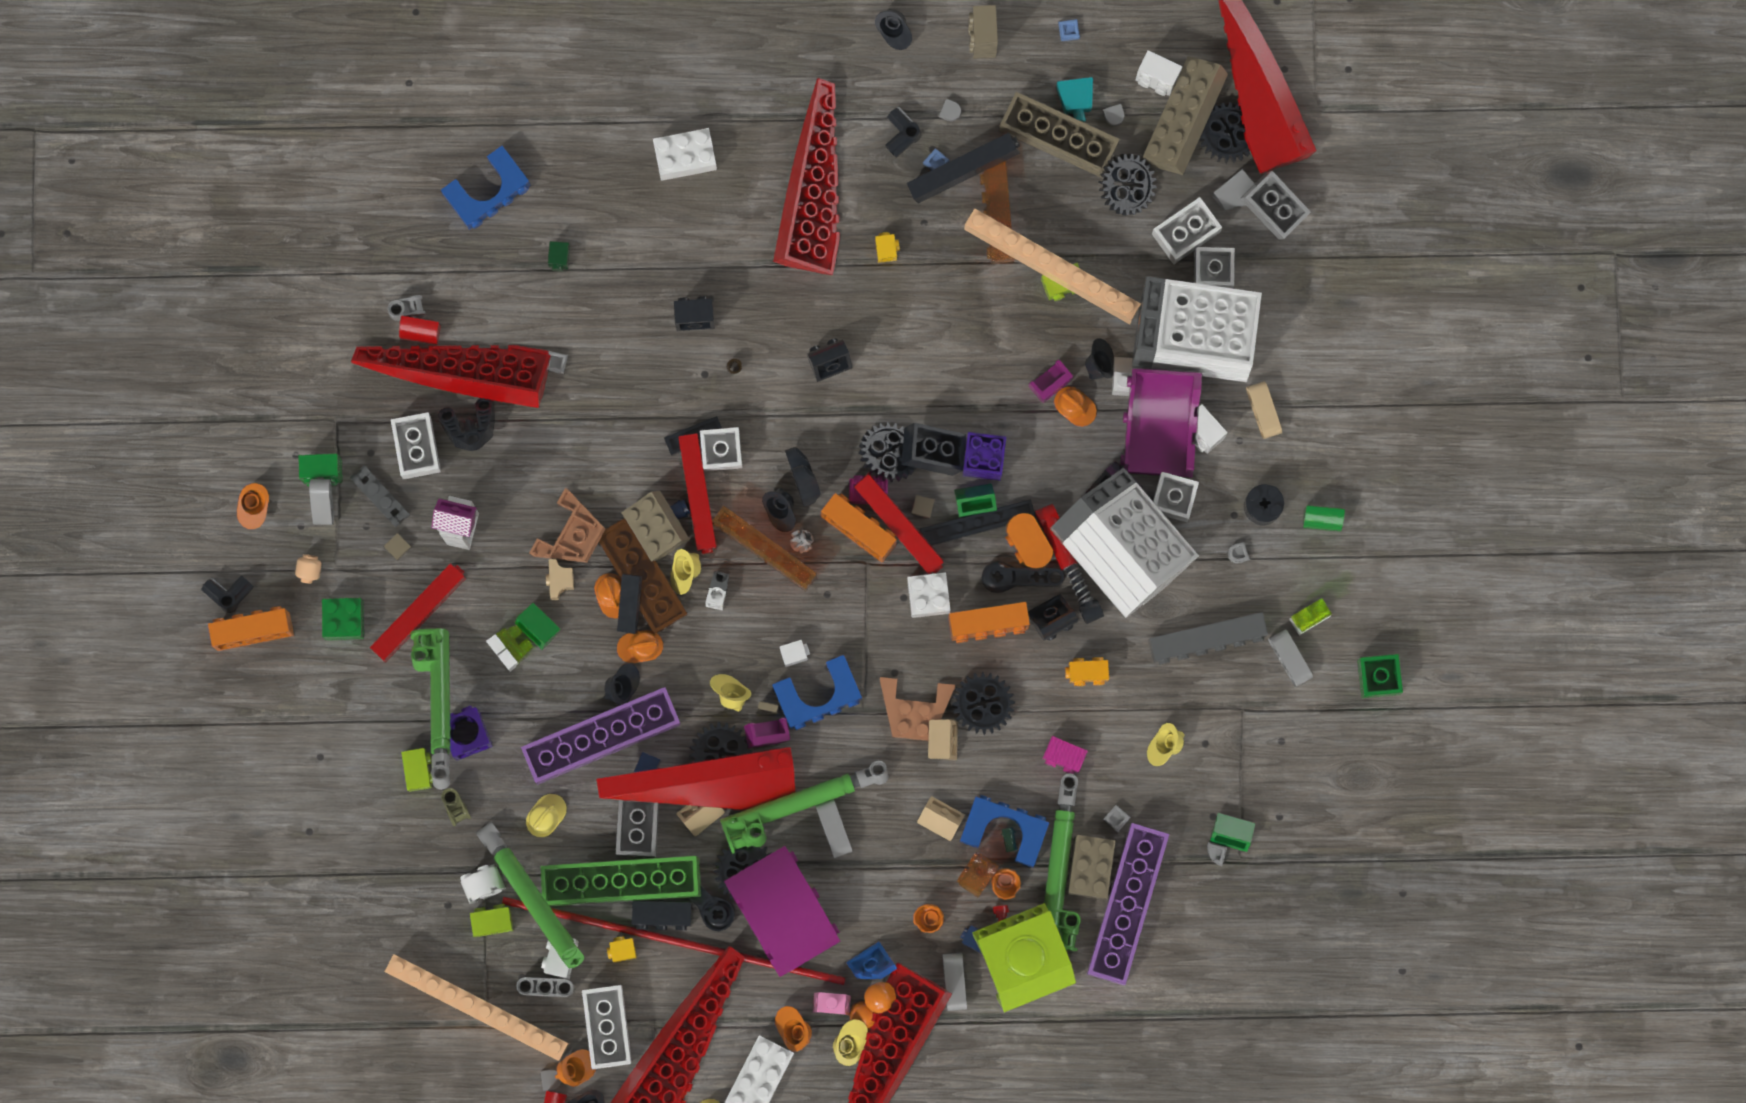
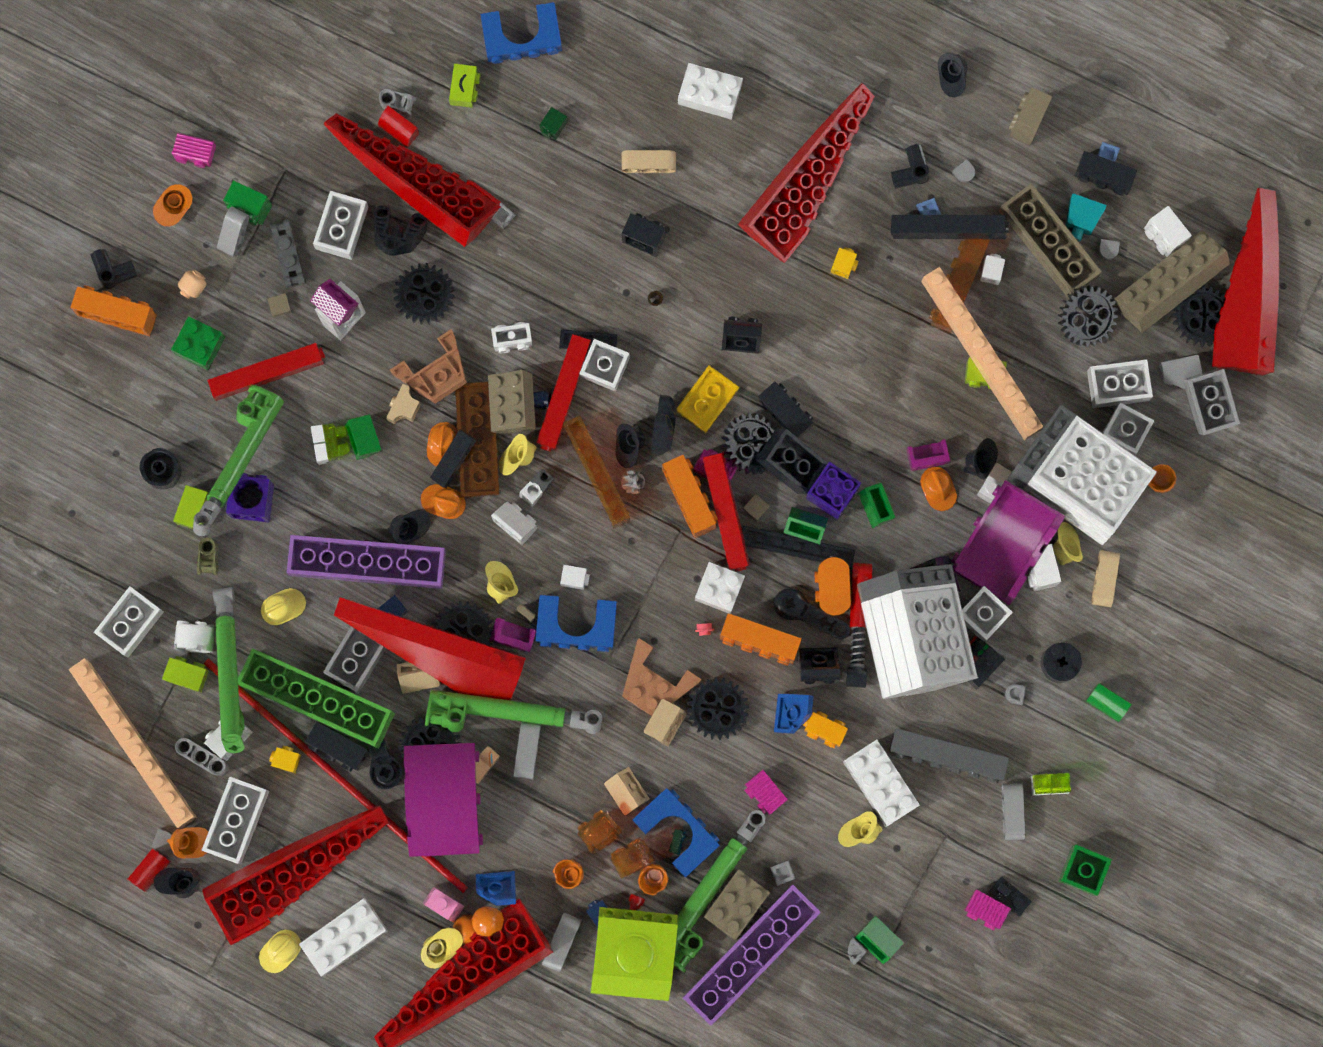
camera: 30 degrees right, 0 degrees up
orange piece [775,1006,812,1052] -> none
none -> white brick [94,586,164,658]
none -> black brick [139,448,182,490]
none -> dark pink brick [172,133,216,168]
none -> black gear [393,263,455,325]
none -> lime brick [449,64,480,108]
none -> light nougat leg [476,746,500,784]
none -> white brick [491,322,533,354]
none -> white slope [491,501,537,546]
none -> clear orange brick [577,809,622,854]
none -> tan beam [622,150,676,173]
none -> yellow tile [677,365,740,433]
none -> coral plate [695,623,714,636]
none -> black brick [757,381,814,439]
none -> blue plate [774,694,814,734]
none -> white brick [843,740,919,827]
none -> green brick [858,483,896,529]
none -> dark pink brick [964,889,1011,931]
none -> black slope [968,635,1005,690]
none -> white brick [980,254,1005,285]
none -> black hinge [989,876,1032,917]
none -> light yellow piece [1053,522,1083,565]
none -> black brick [1074,151,1137,196]
none -> orange hair [1148,464,1176,493]

